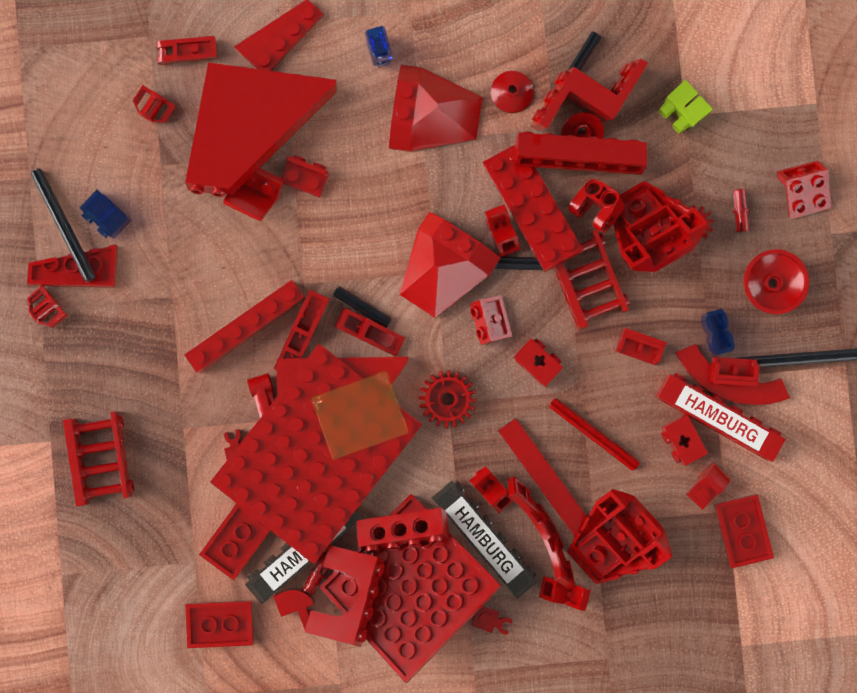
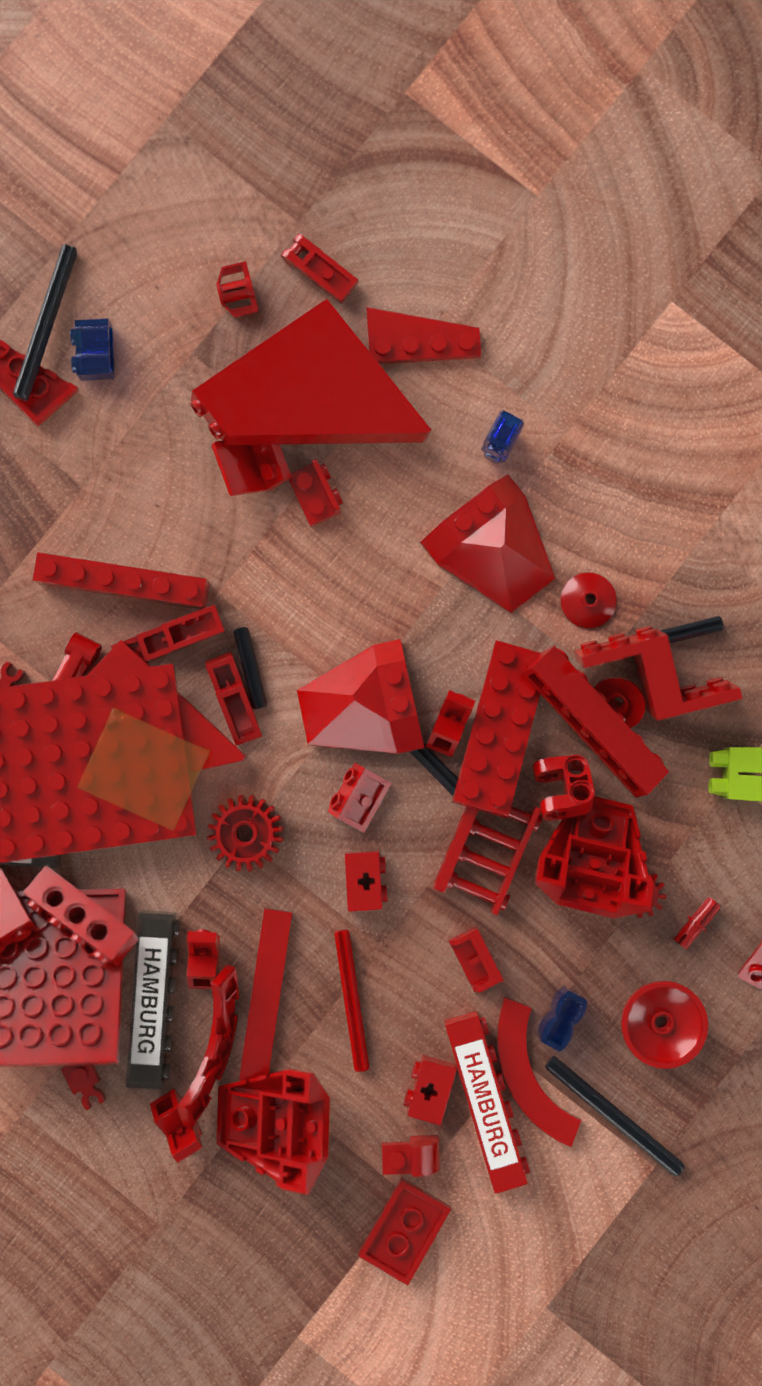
camera: 35 degrees right, 0 degrees up
red hinge [710,357,759,386] -> none

